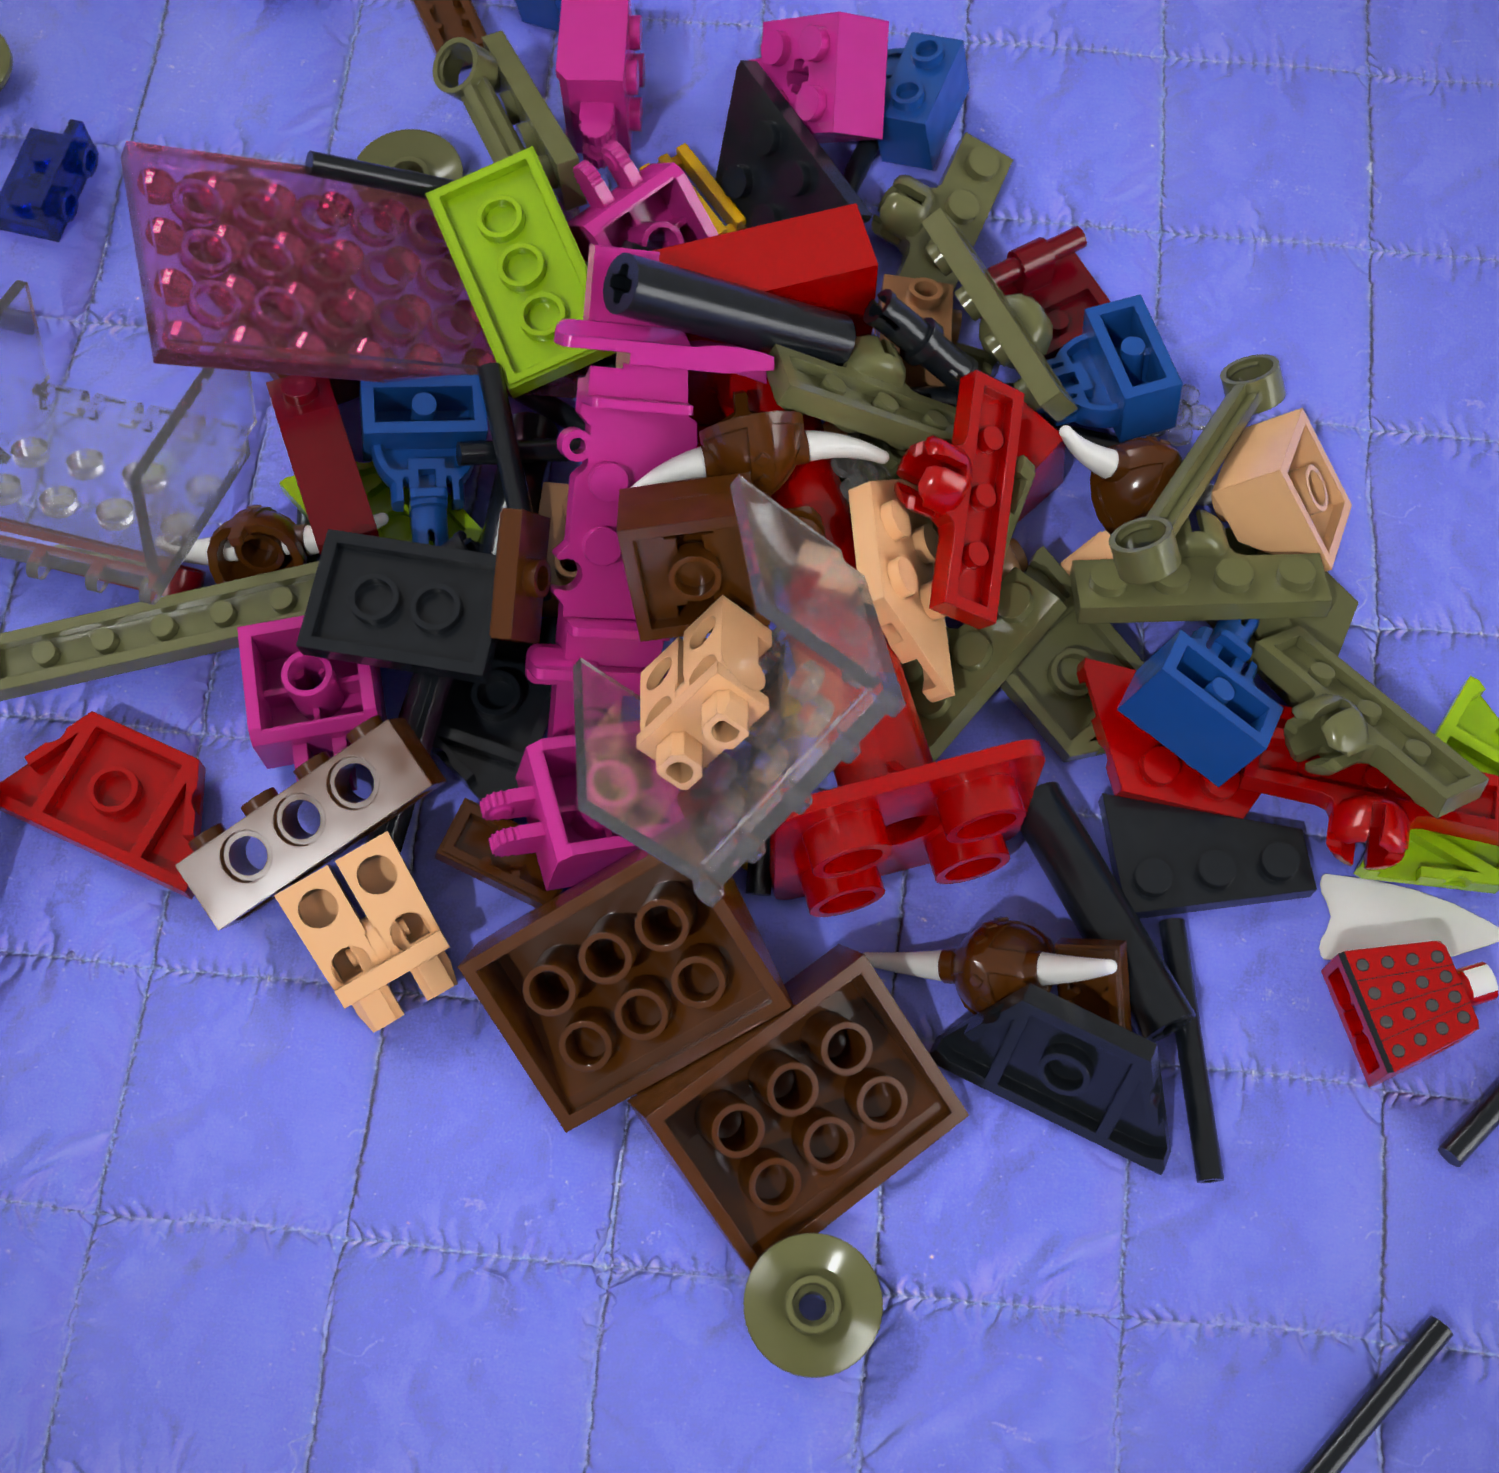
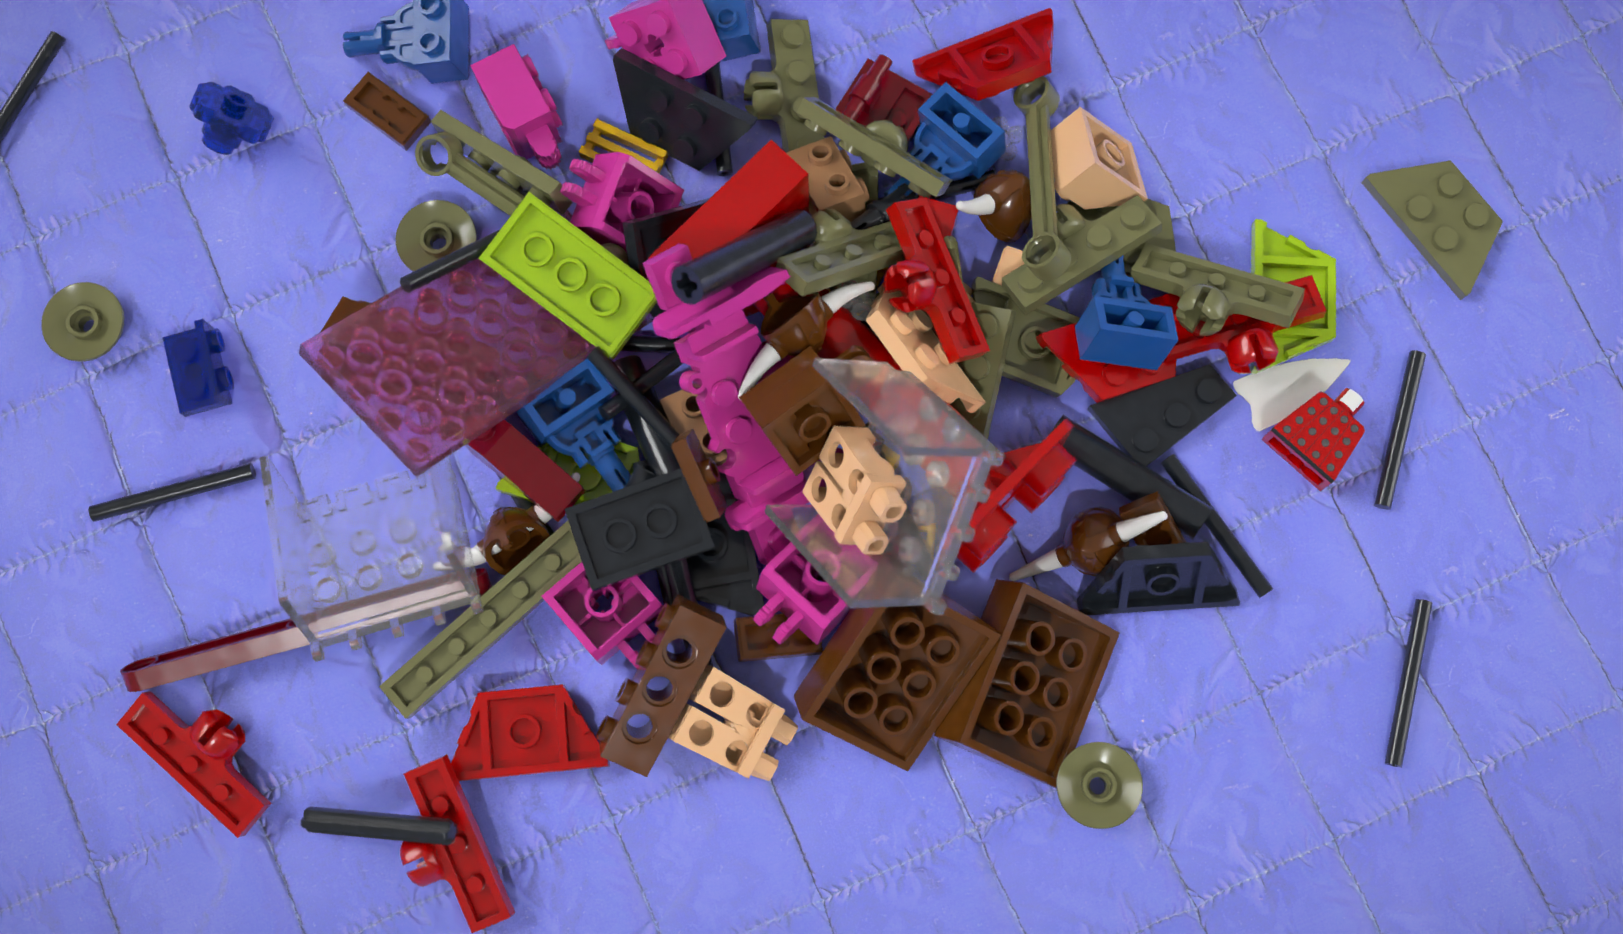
camera: 30 degrees left, 10 degrees up
black pin [863,289,978,393] -> none
none -> red wing [912,8,1054,101]

